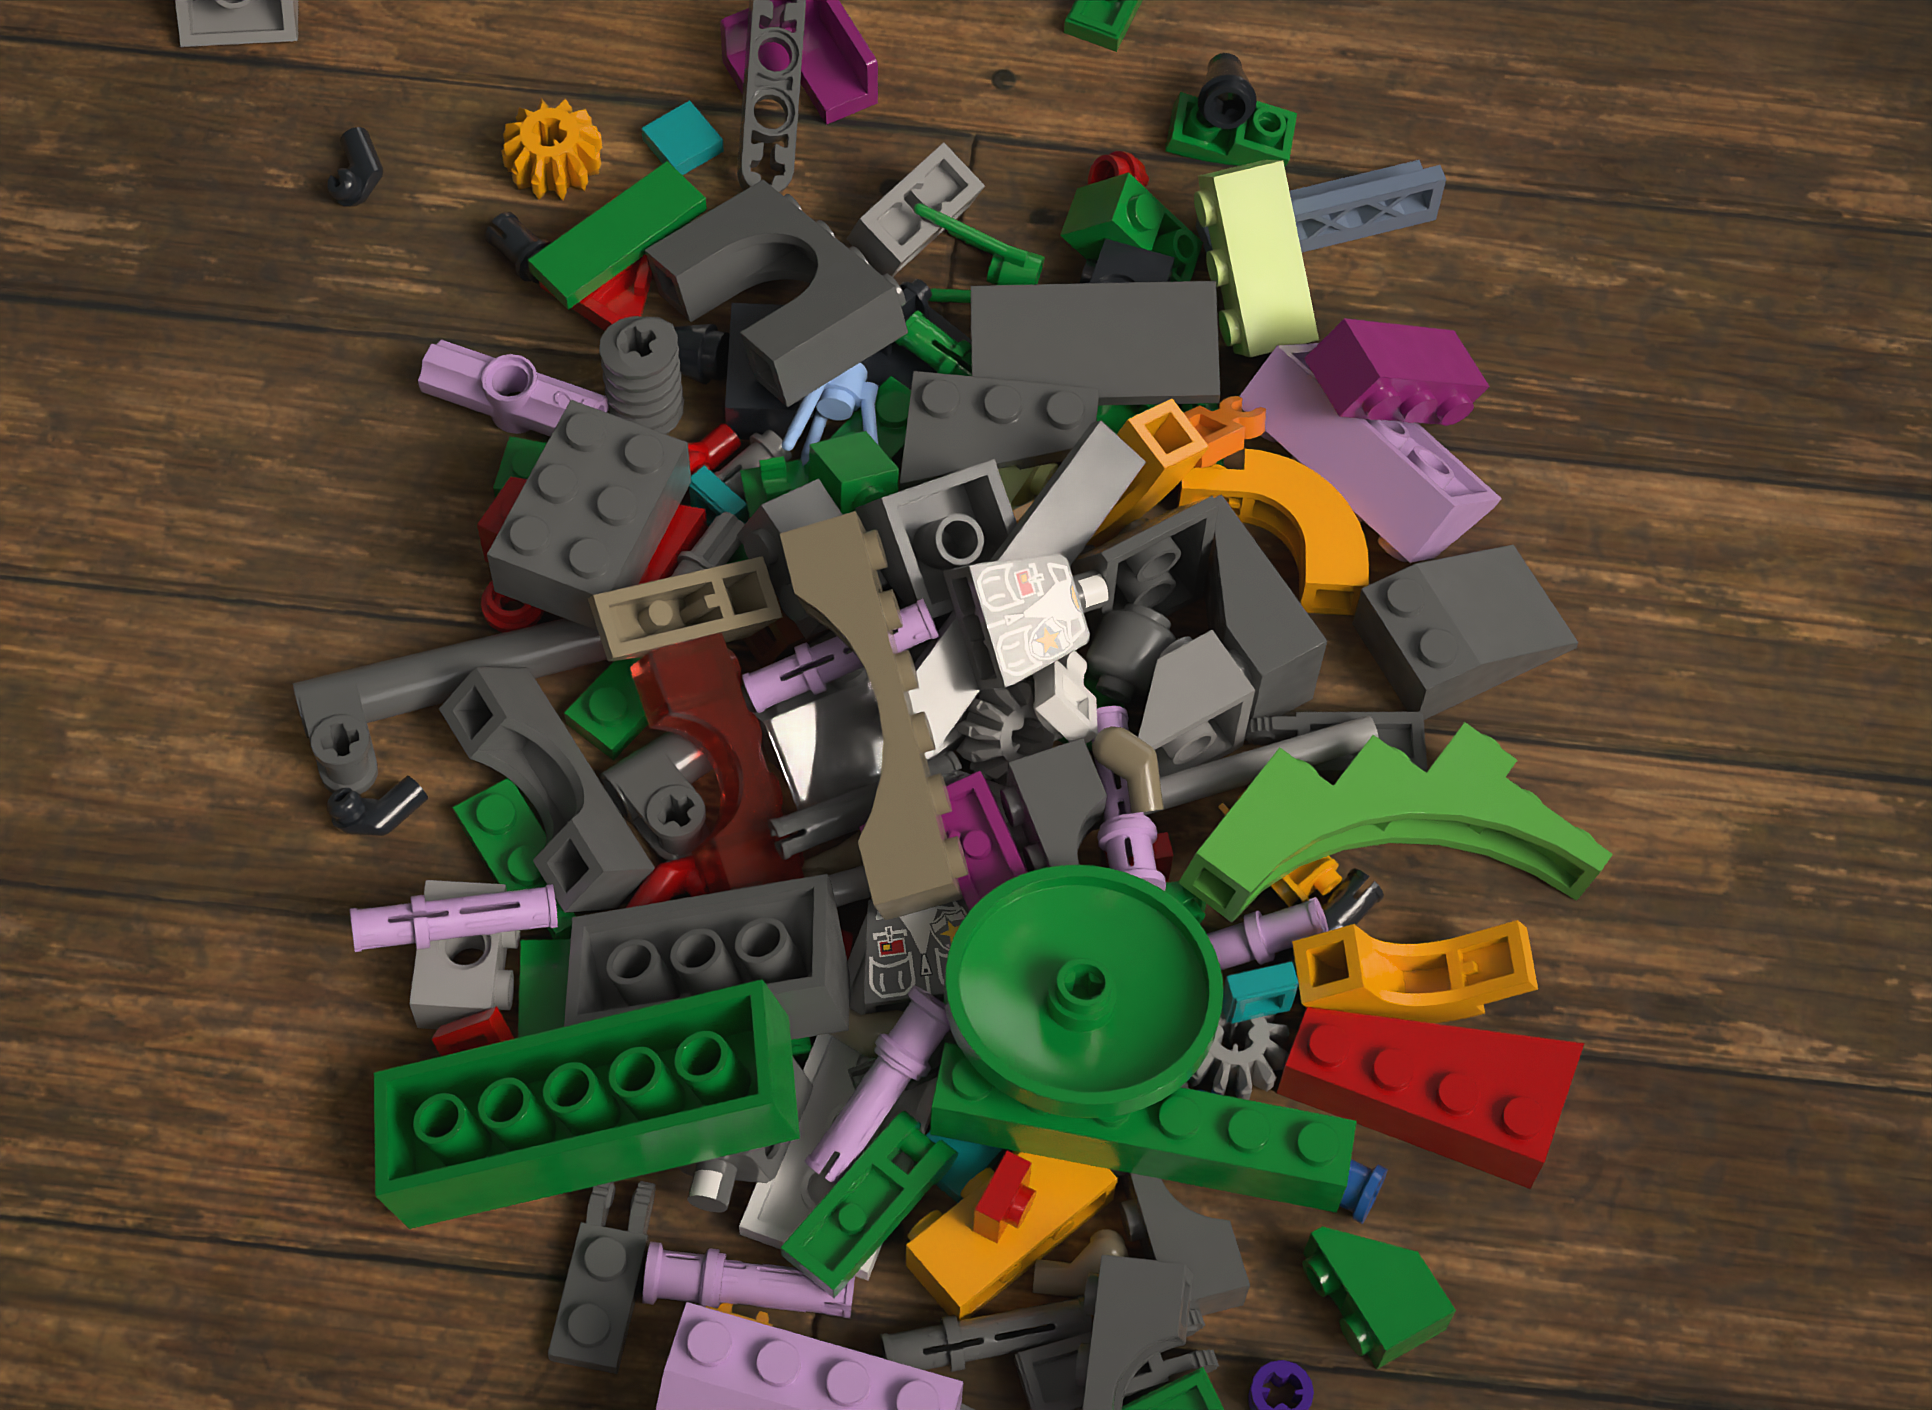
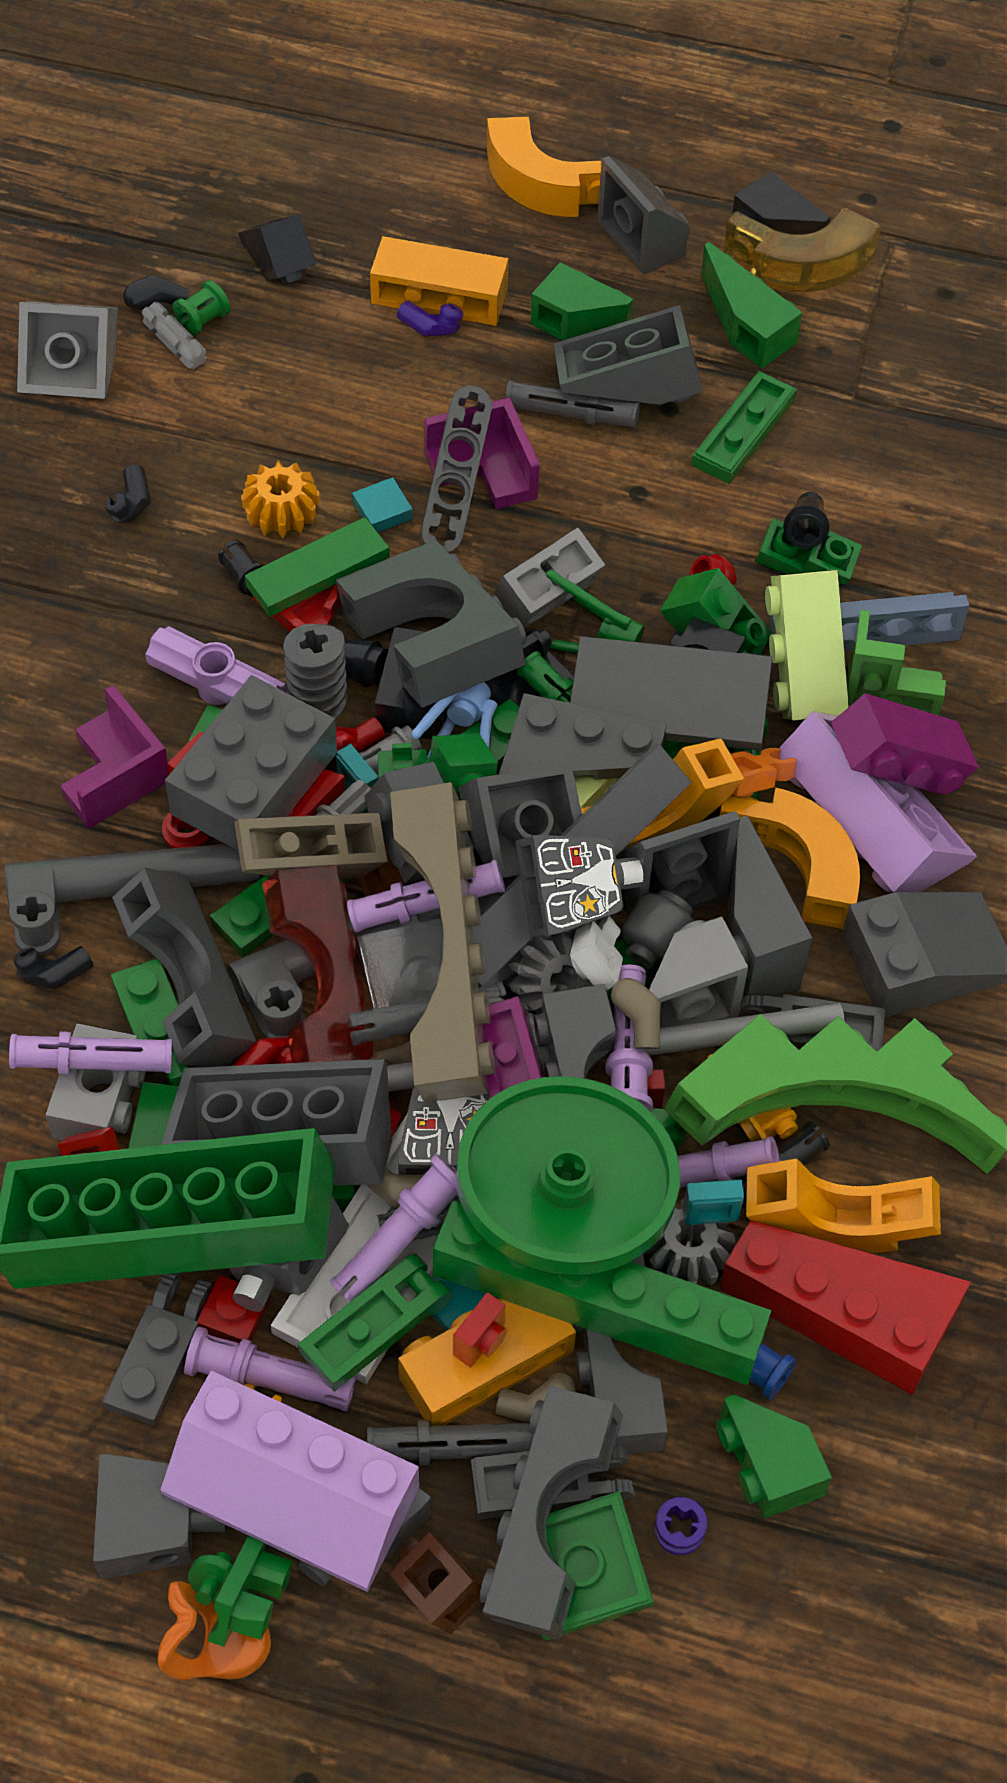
camera: 10 degrees right, 5 degrees down
none -> magenta panel [60,685,169,829]
none -> red plate [197,1275,270,1343]
none -> bright green panel [846,610,946,716]

